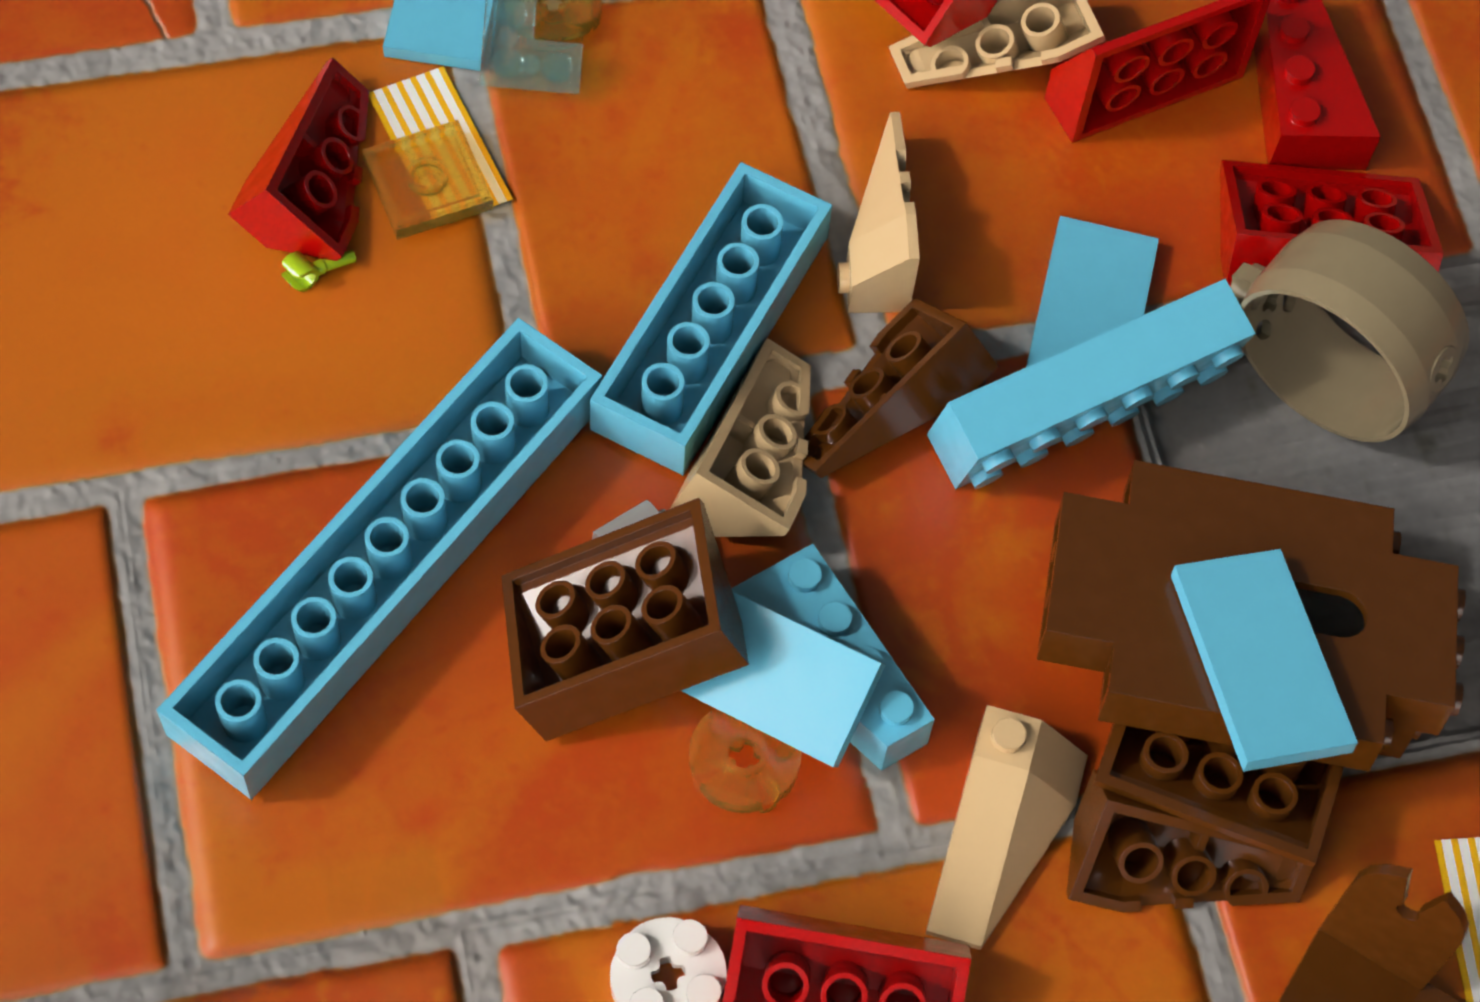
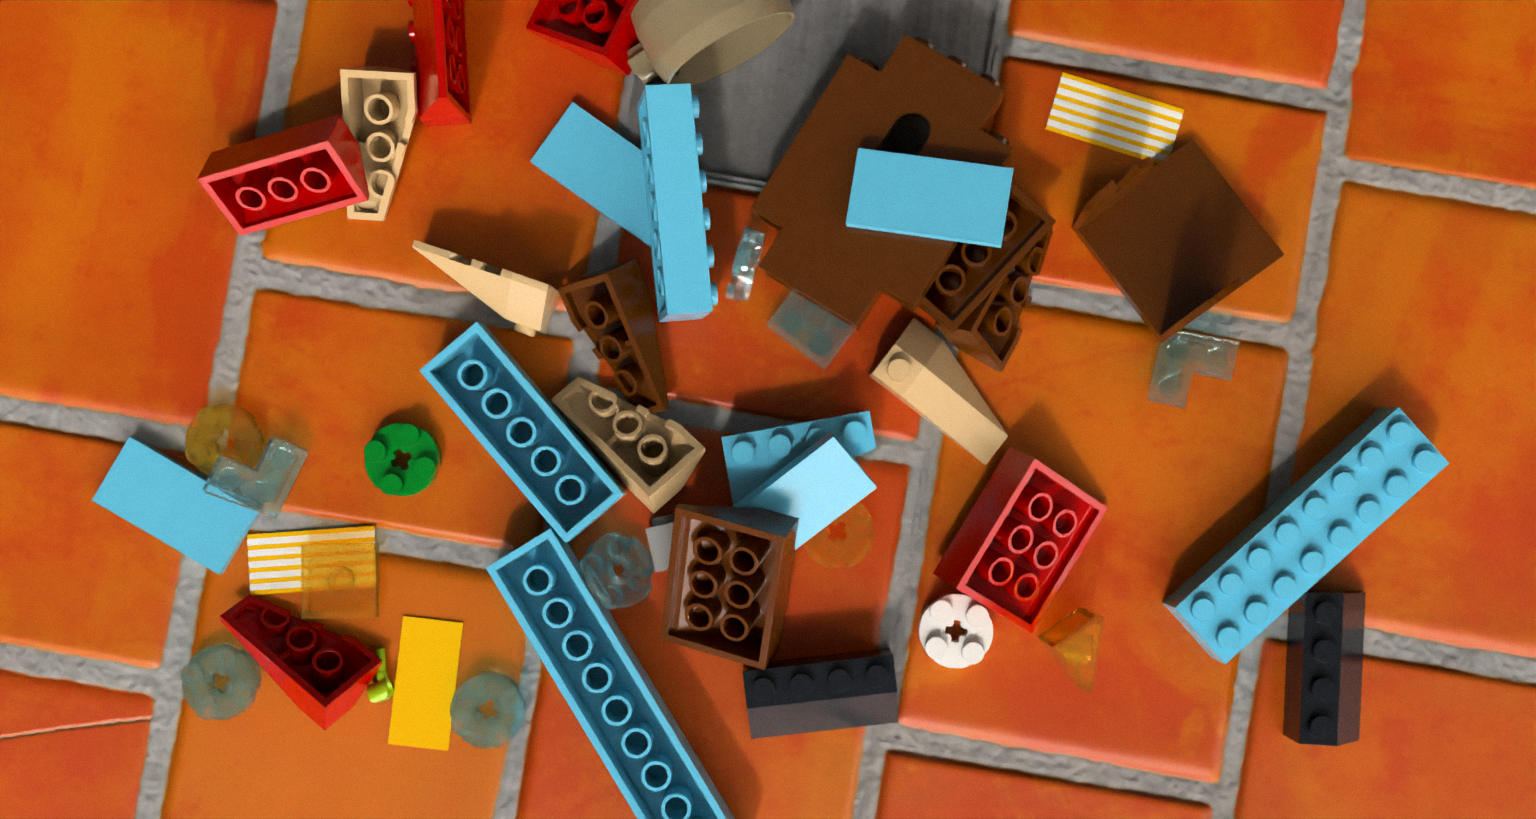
camera: 60 degrees left, 25 degrees up
none -> clear light blue plate [180,644,261,720]
none -> green plate [364,423,442,496]
none -> yellow sticker [388,616,463,751]
none -> clear light blue plate [450,672,527,748]
none -> clear light blue plate [579,532,654,610]
none -> clear light blue plate [725,226,765,302]
none -> black slope [743,648,898,739]
none -> clear light blue plate [766,291,855,370]

